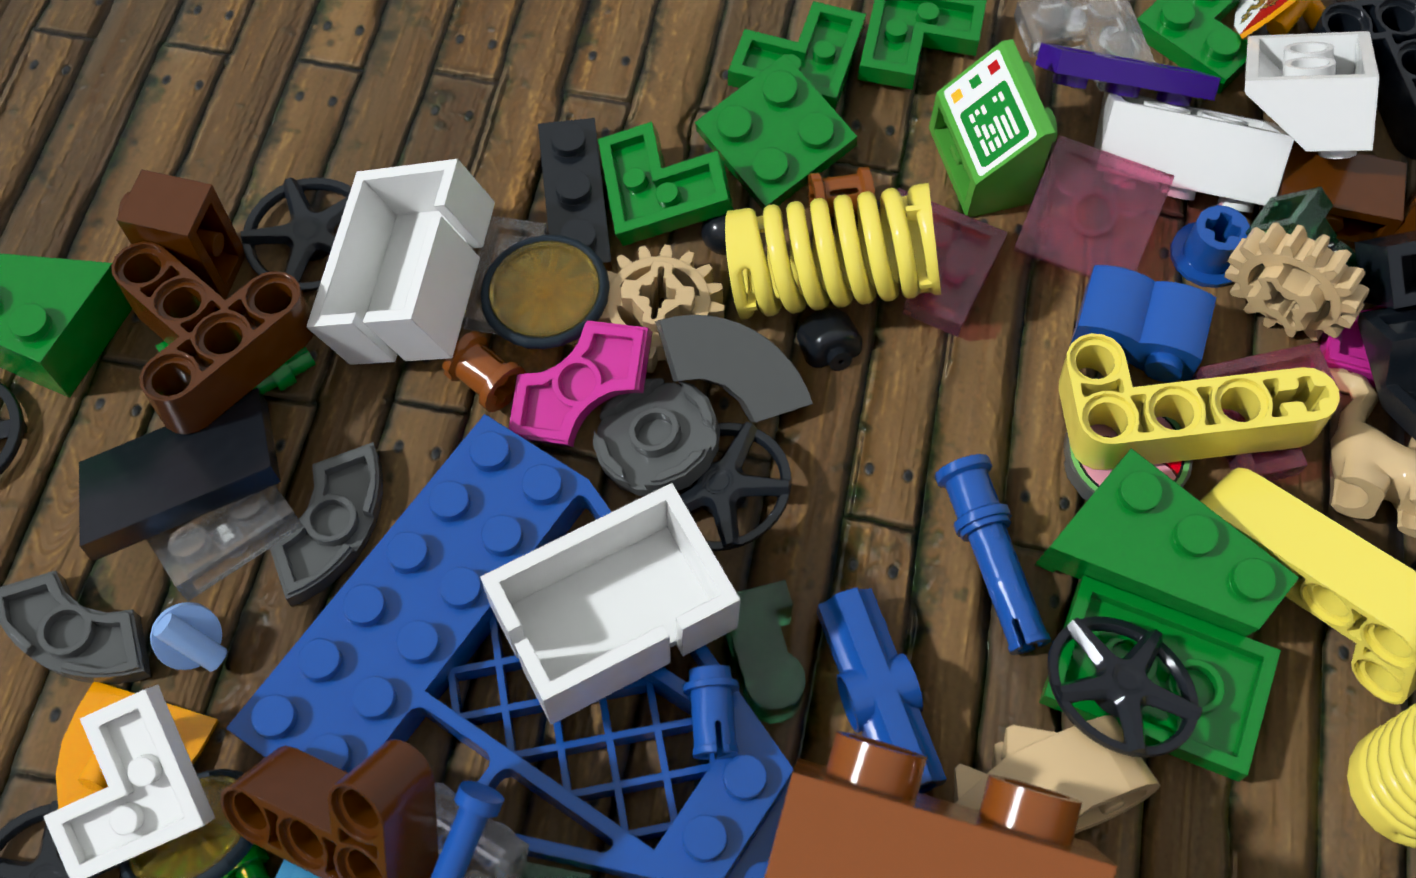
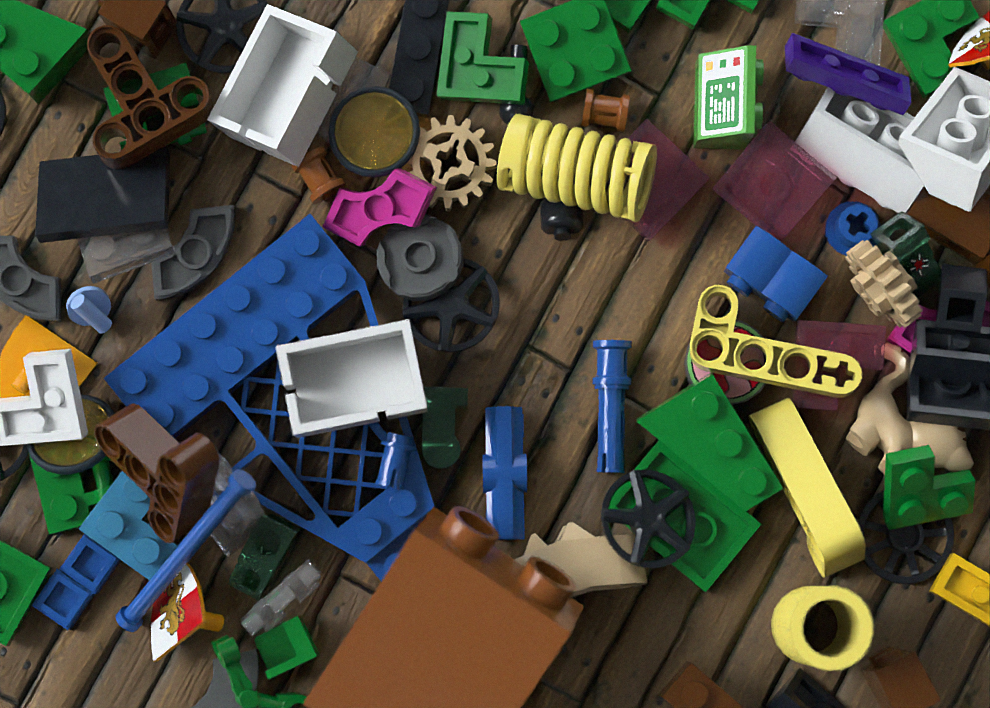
camera: 15 degrees right, 20 degrees up
dark grey tile [655,315,813,423] -> none

